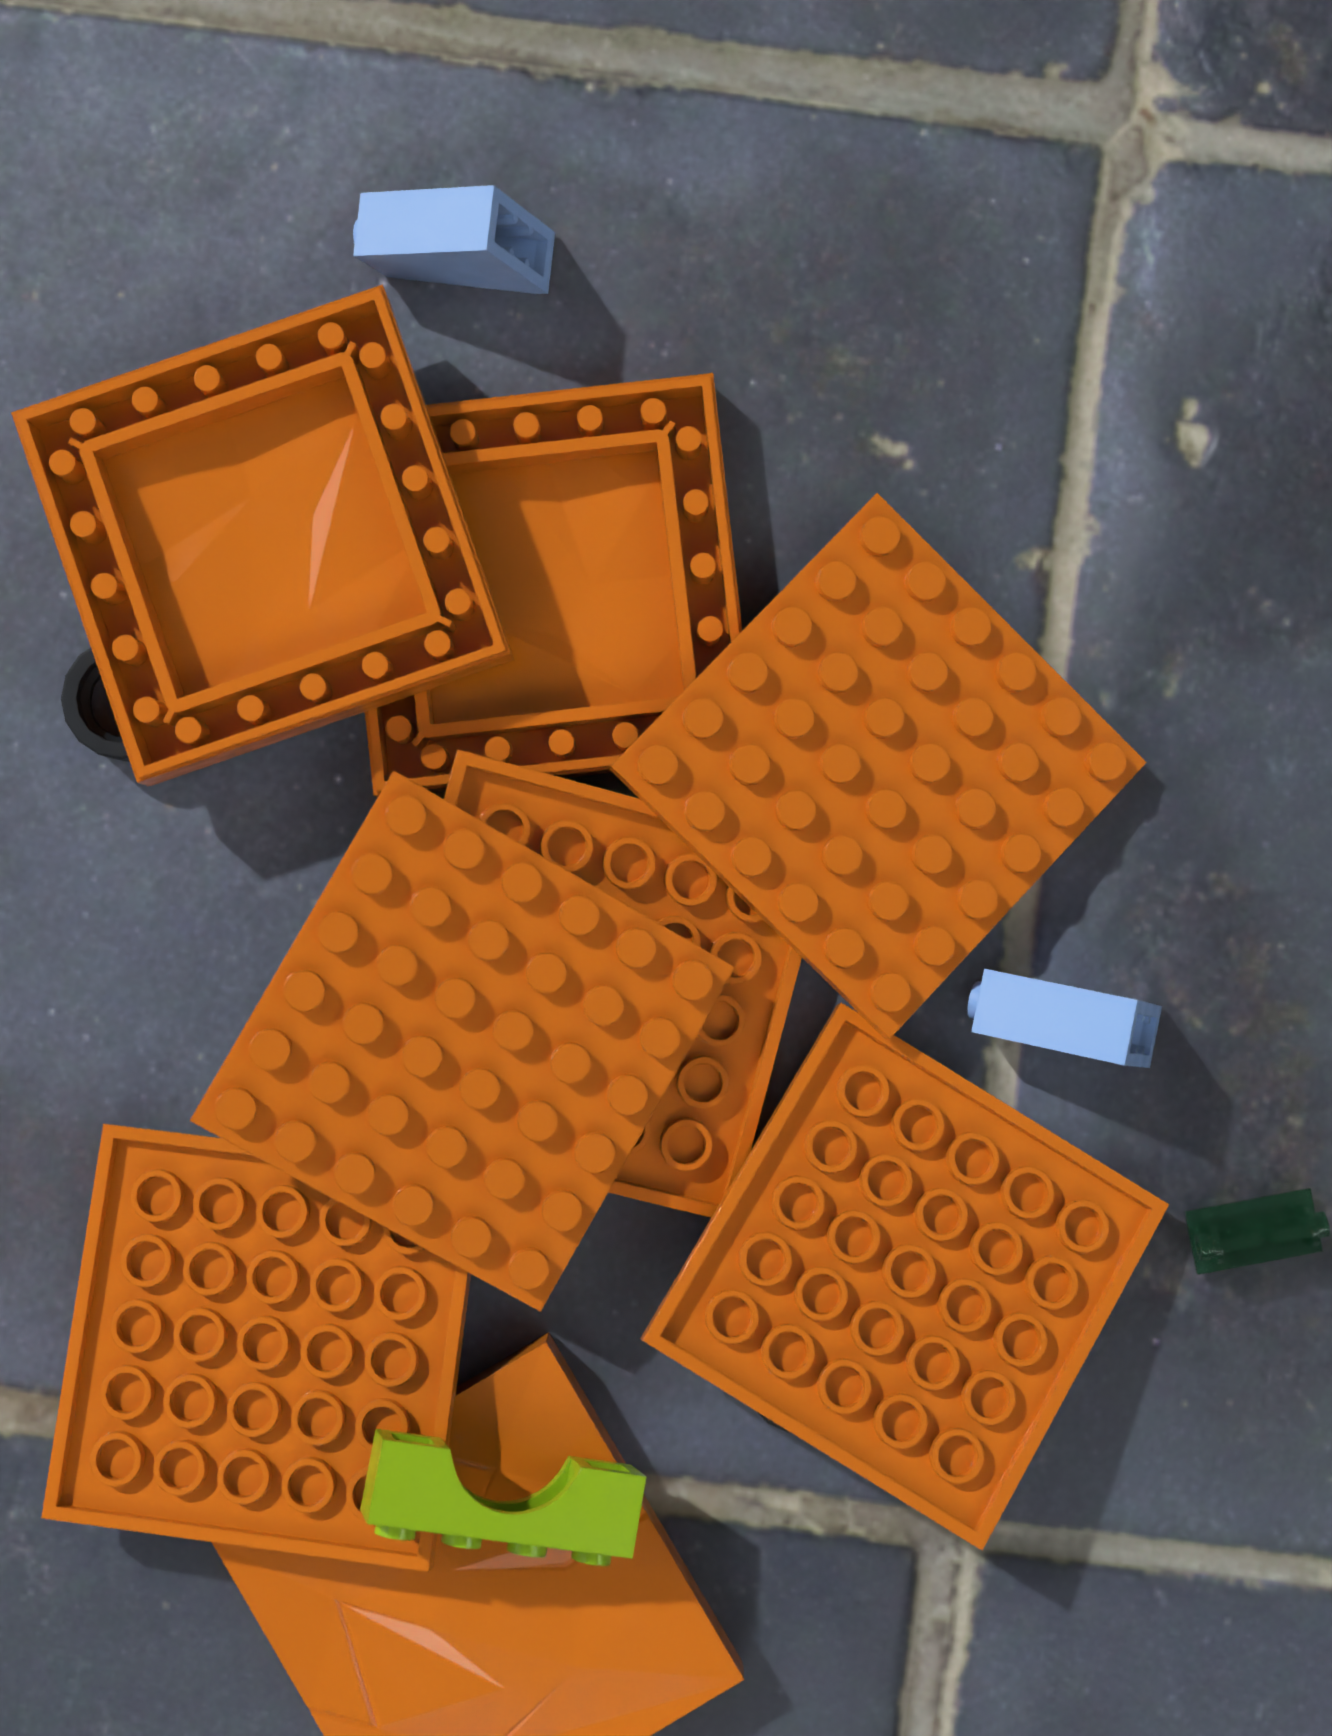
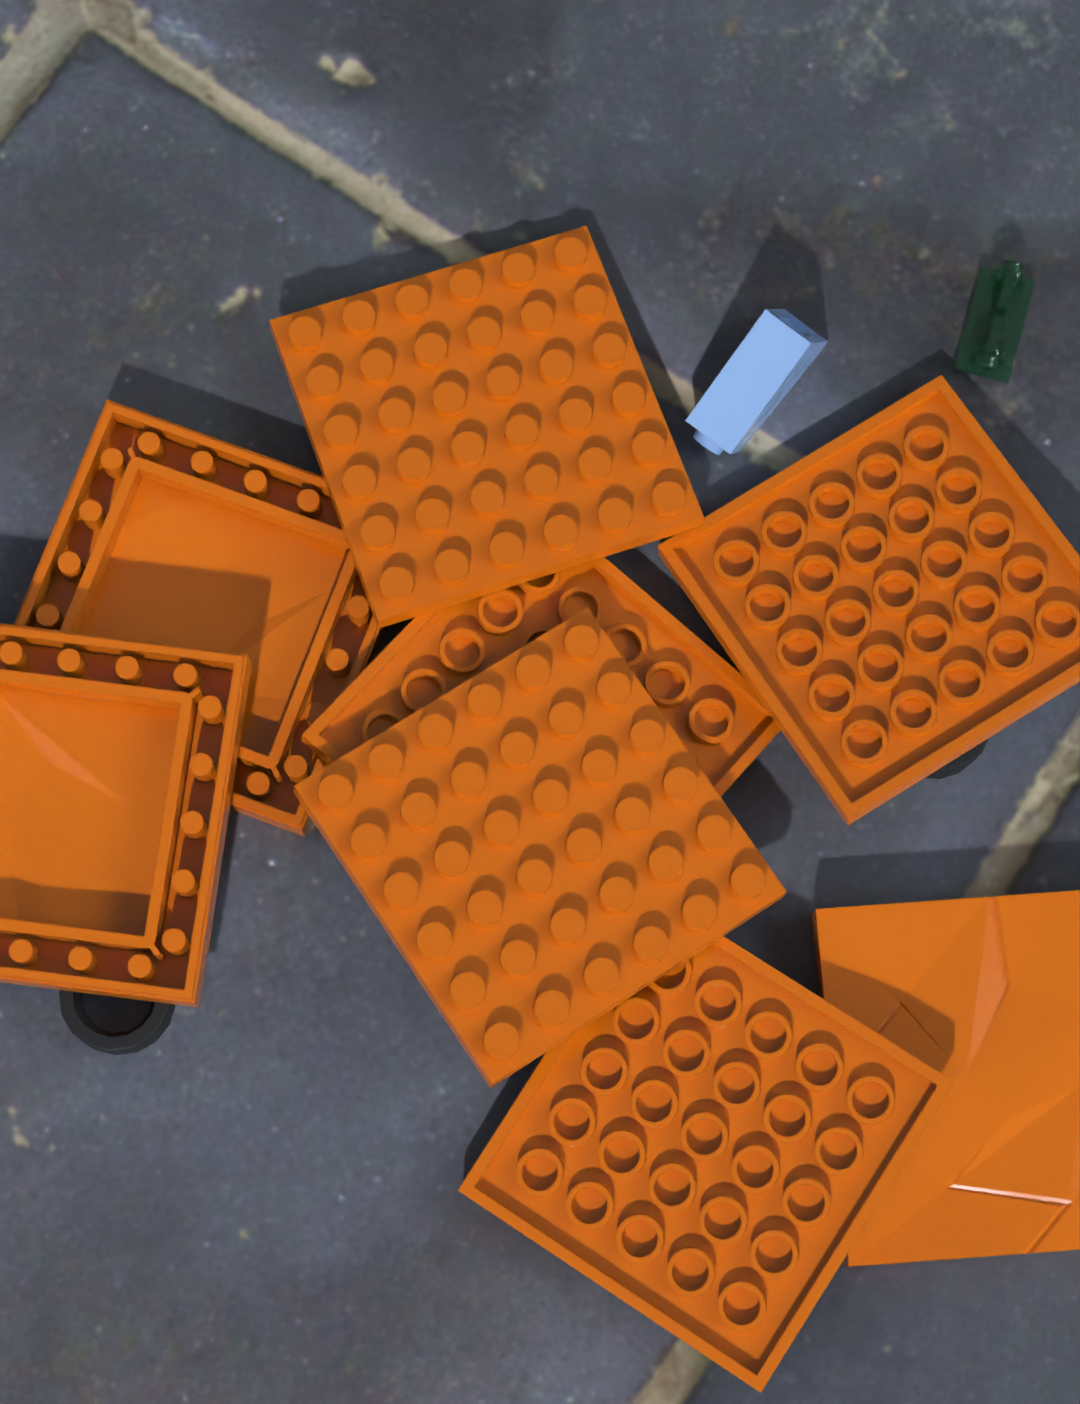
camera: 70 degrees left, 10 degrees down
lime arch [360,1429,646,1566] -> none

